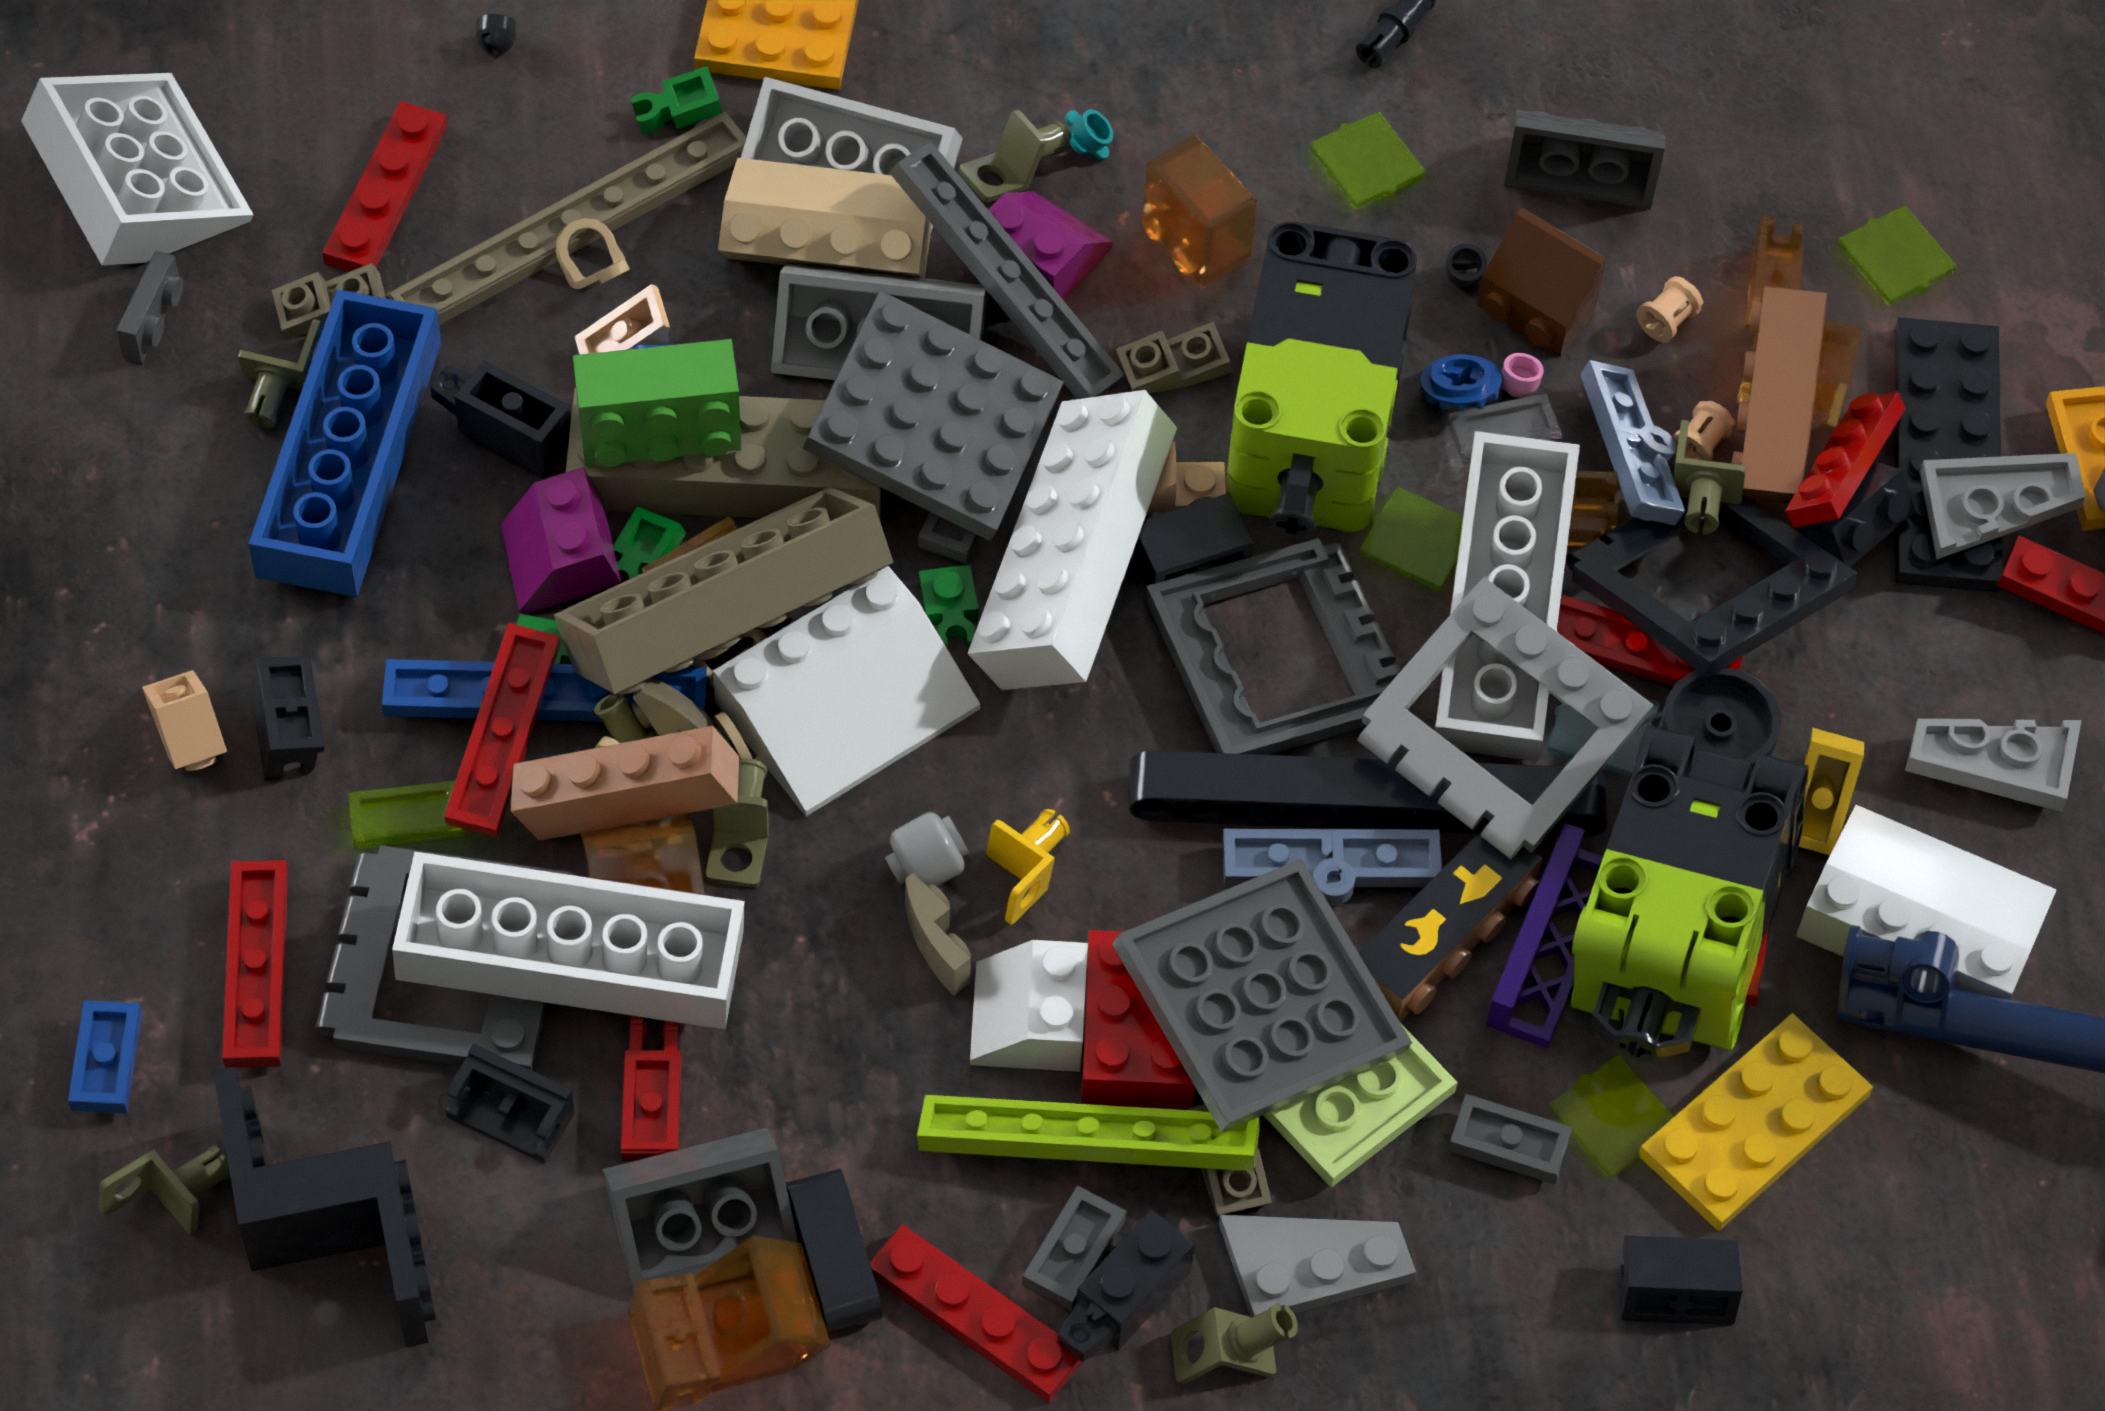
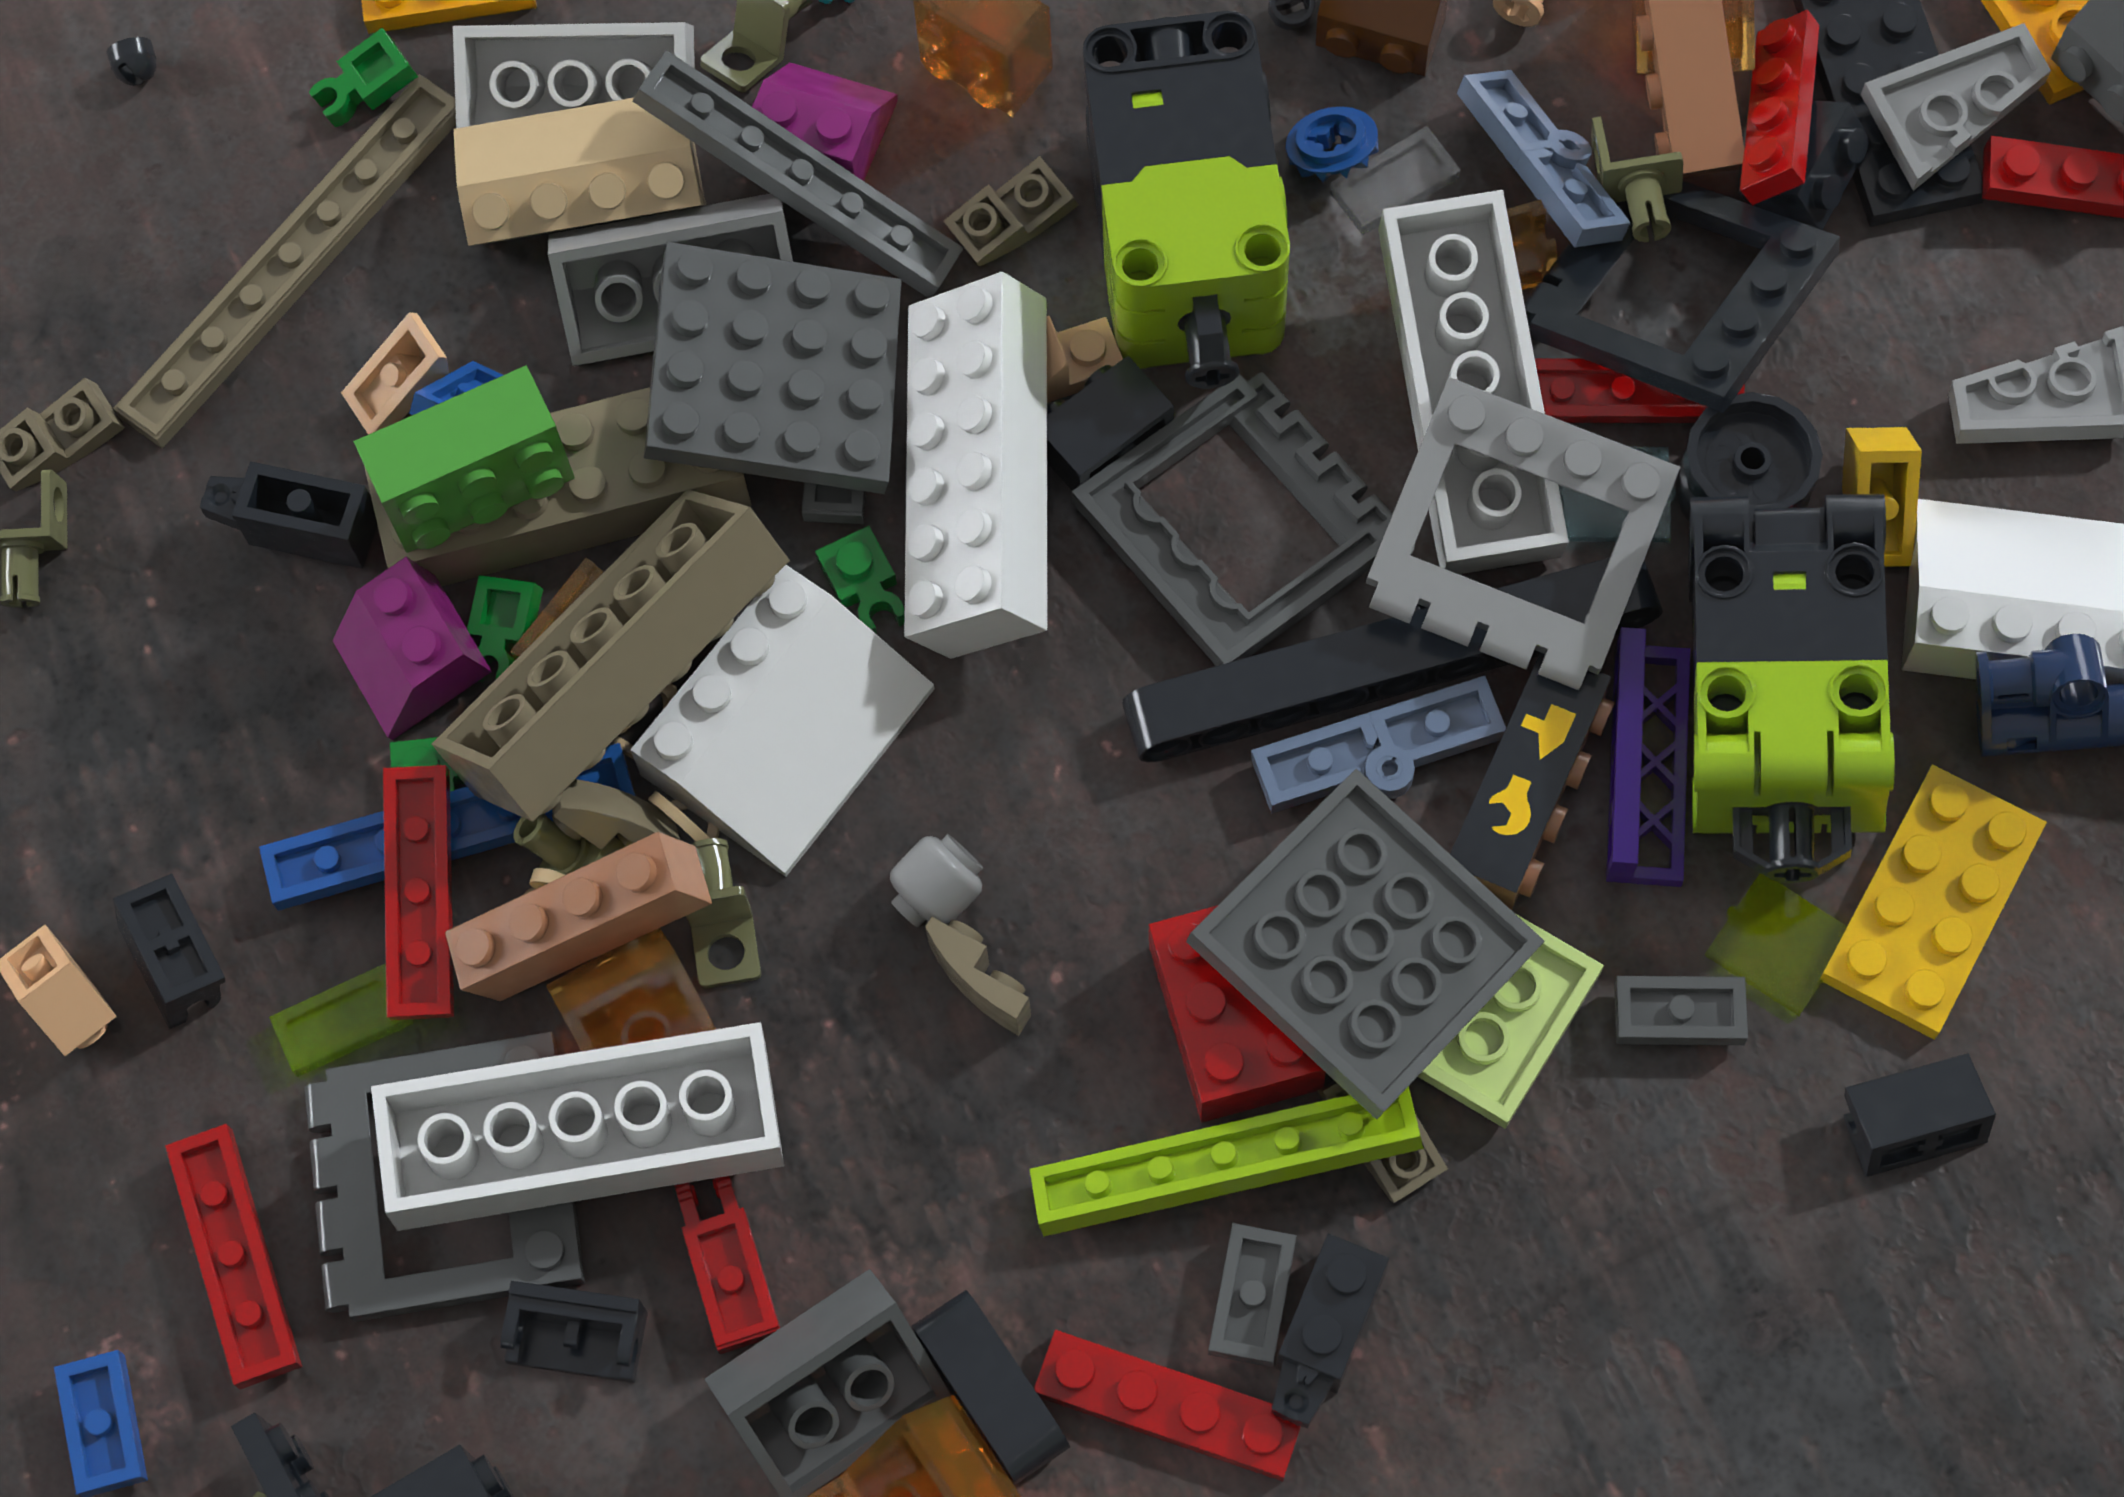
camera: 10 degrees left, 10 degrees up
blue brick [248,289,442,597] -> none
red plate [322,101,448,272] -> none
tan piece [555,218,630,289] -> none
white slope [970,940,1088,1072] -> none
yellow bracket [986,809,1070,925] -> none
olive bracket [1170,1303,1298,1384] -> none
light grey wing [1219,1215,1416,1317] -> none
clear neon green piece [1359,486,1463,592] -> none
bright pink hinge [1501,353,1544,398] -> none
light nougat bush [1672,401,1736,461] -> none

